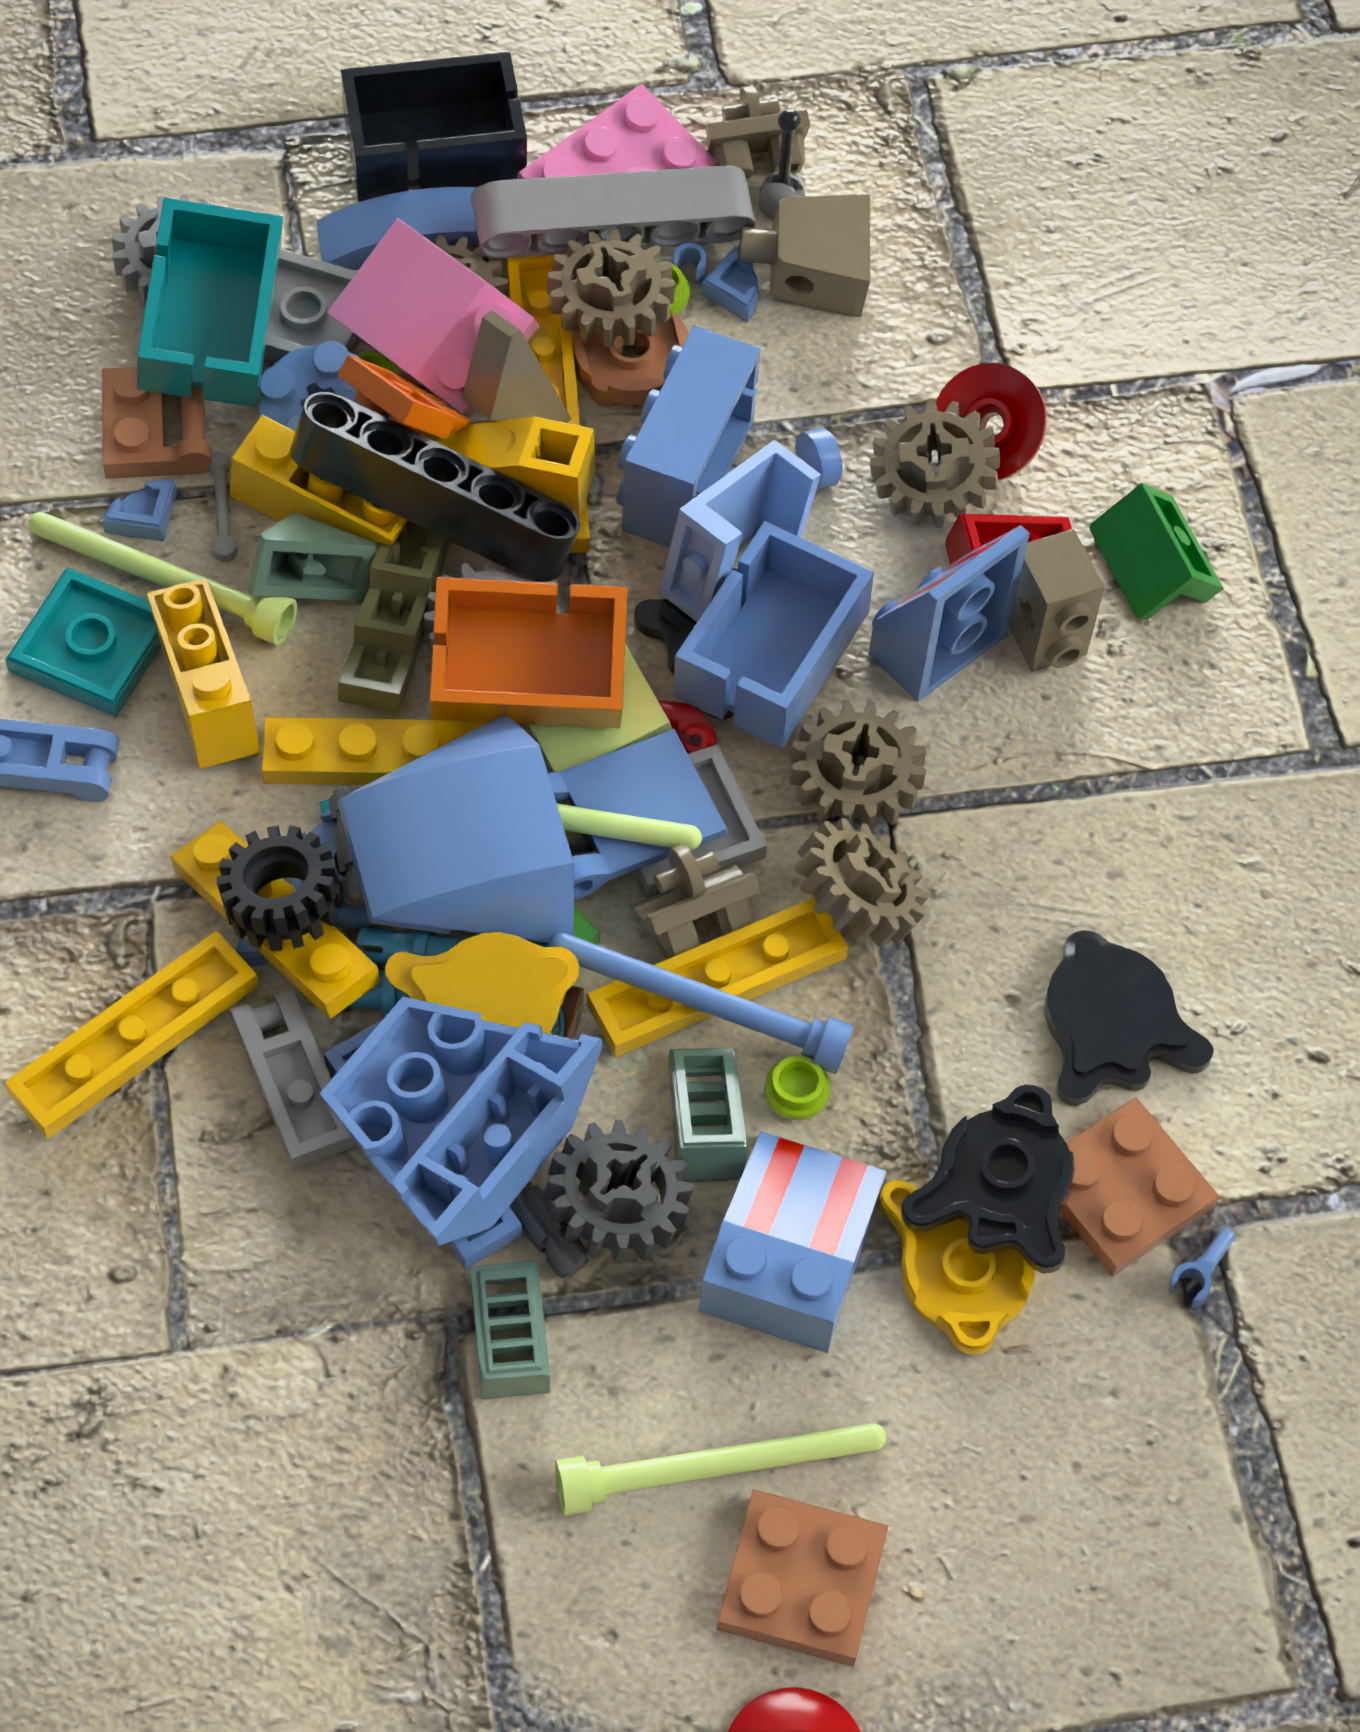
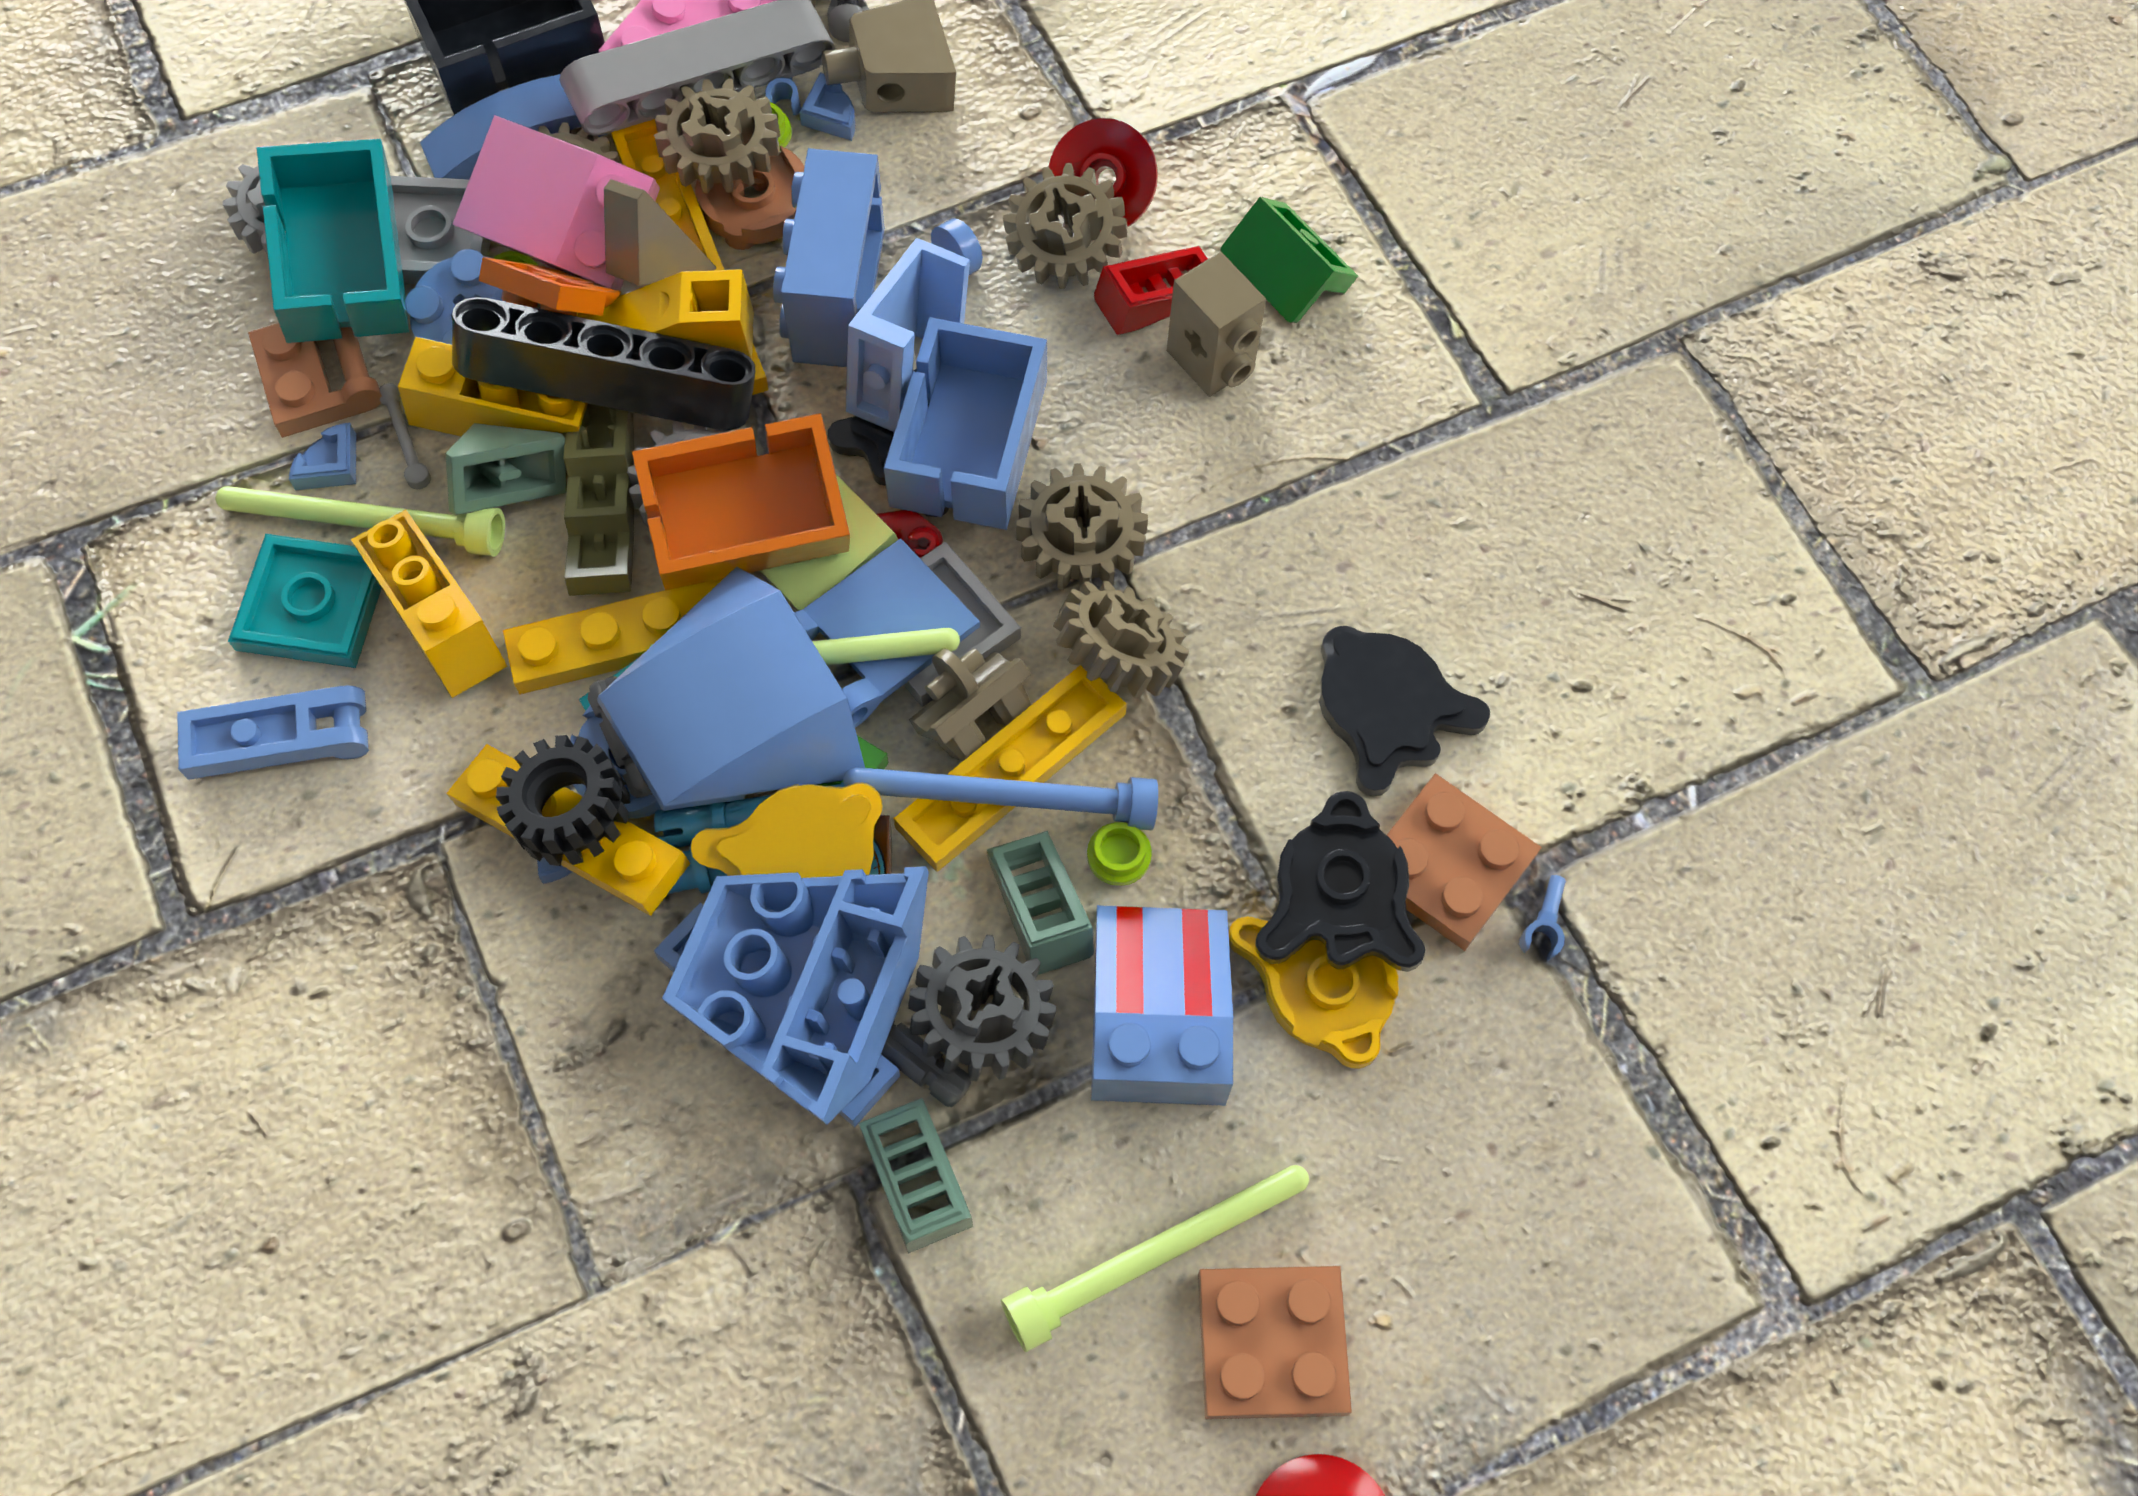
camera: 15 degrees left, 5 degrees up
yellow plate [4,930,259,1140] -> none
light grey plate [229,988,356,1170] -> none
medium blue slope [869,525,1030,702] -> none

